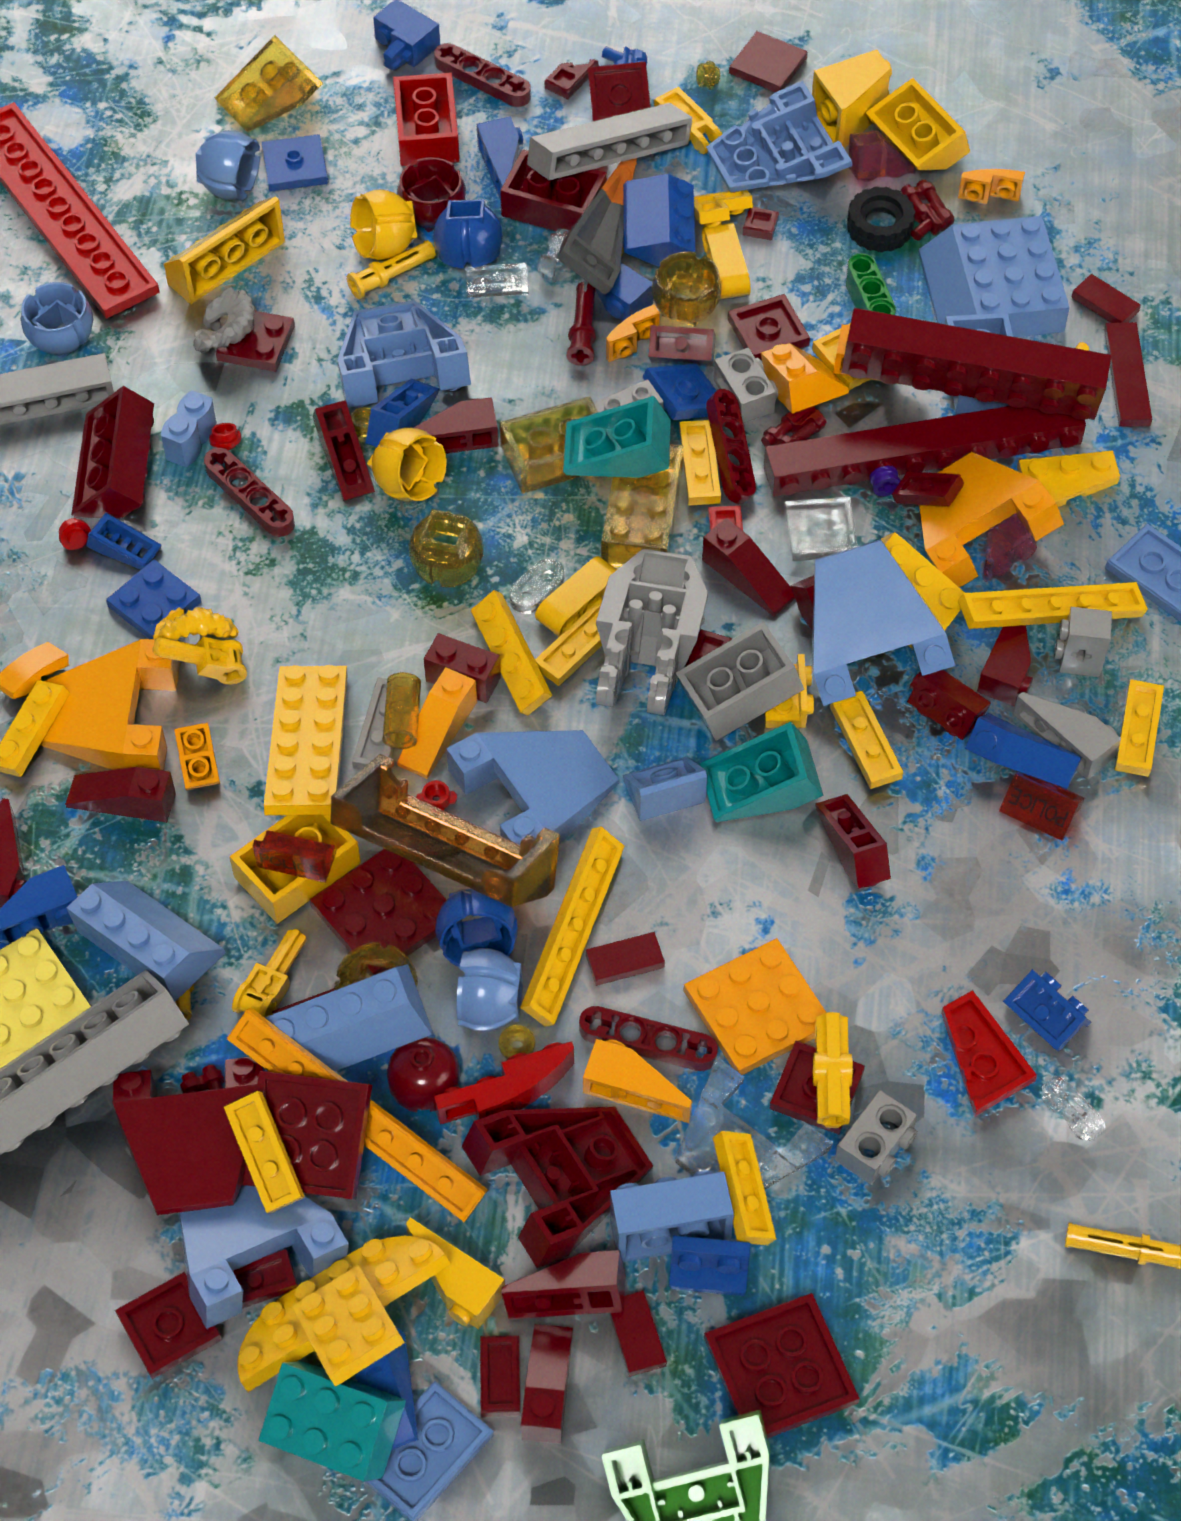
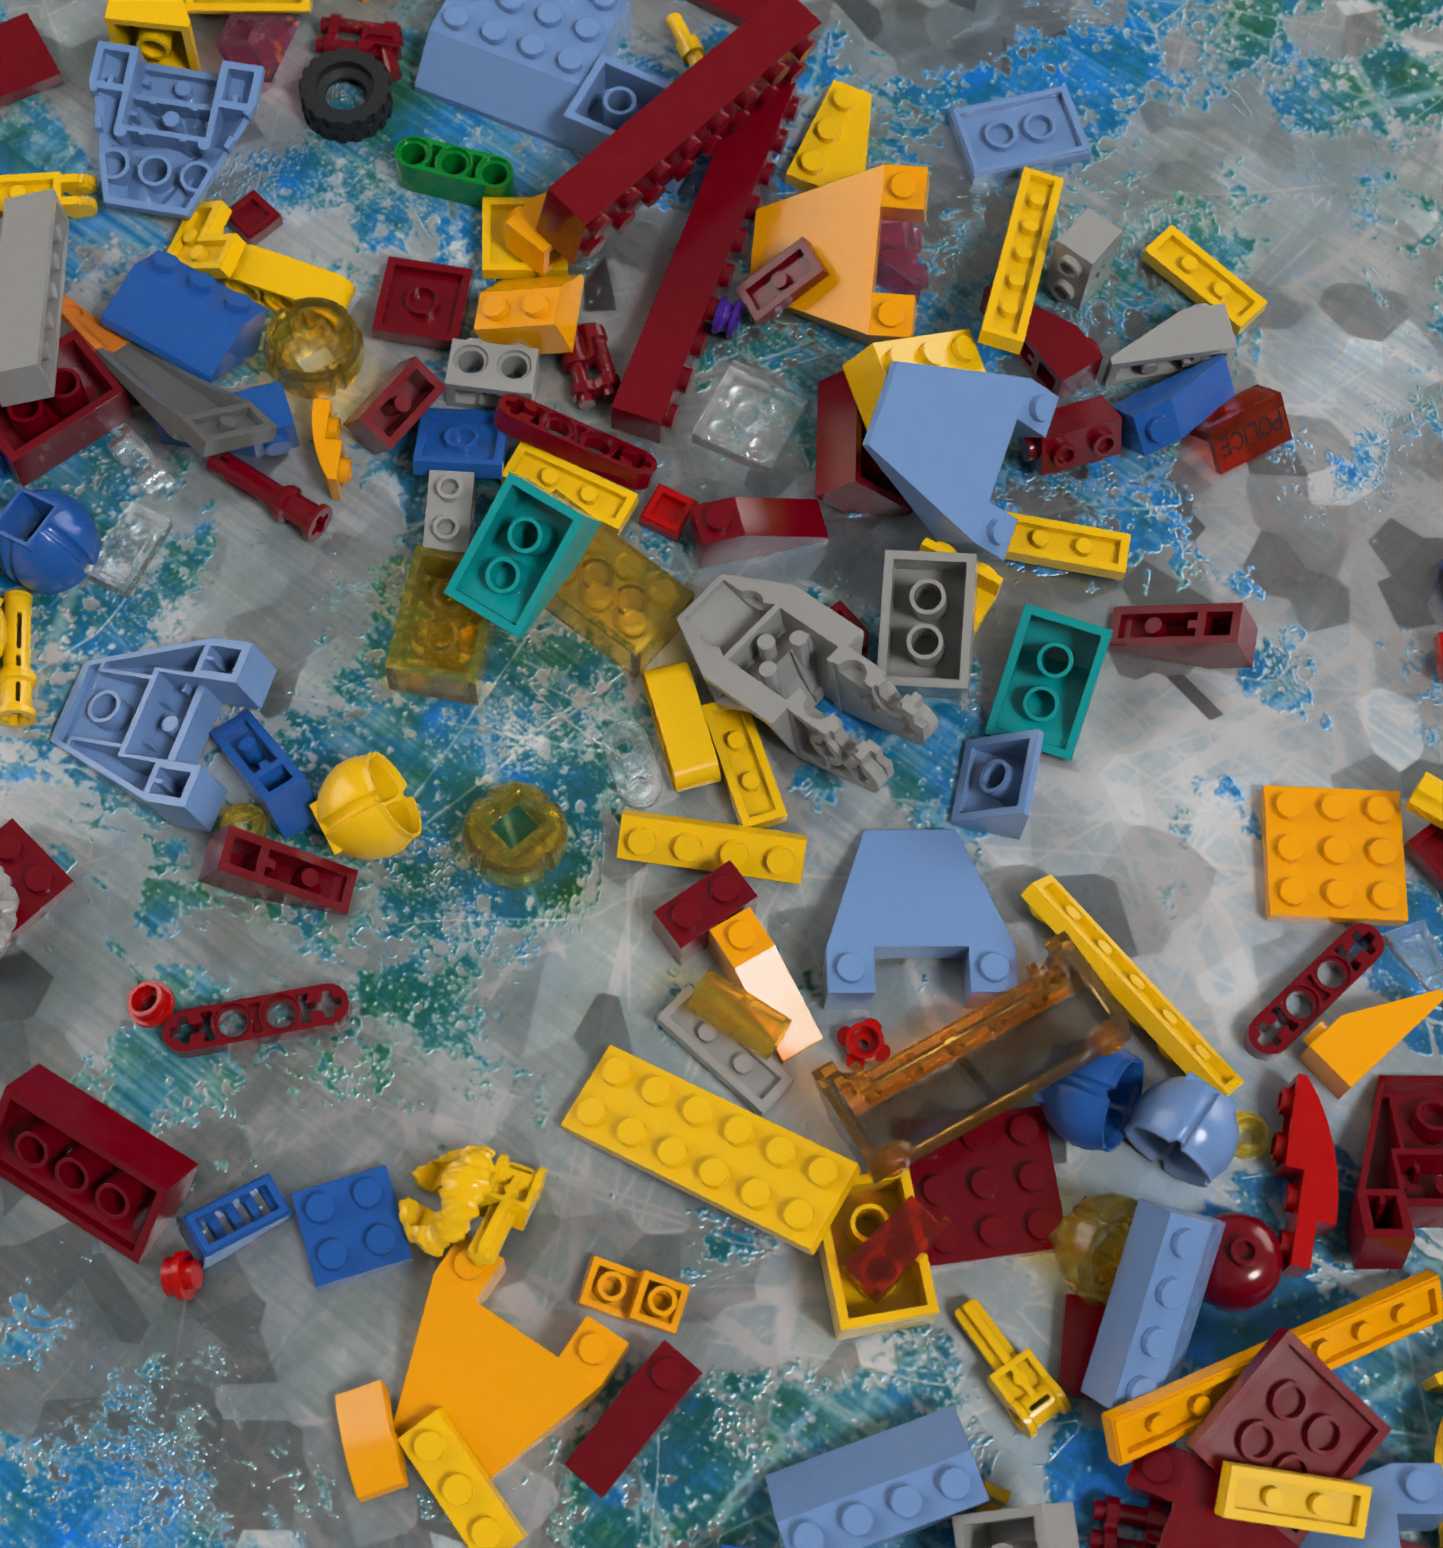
camera: 65 degrees left, 10 degrees up
medium blue brick [161,390,217,467] -> none
dark red slope [413,397,498,454] -> none
dark red tile [586,932,665,986] -> none

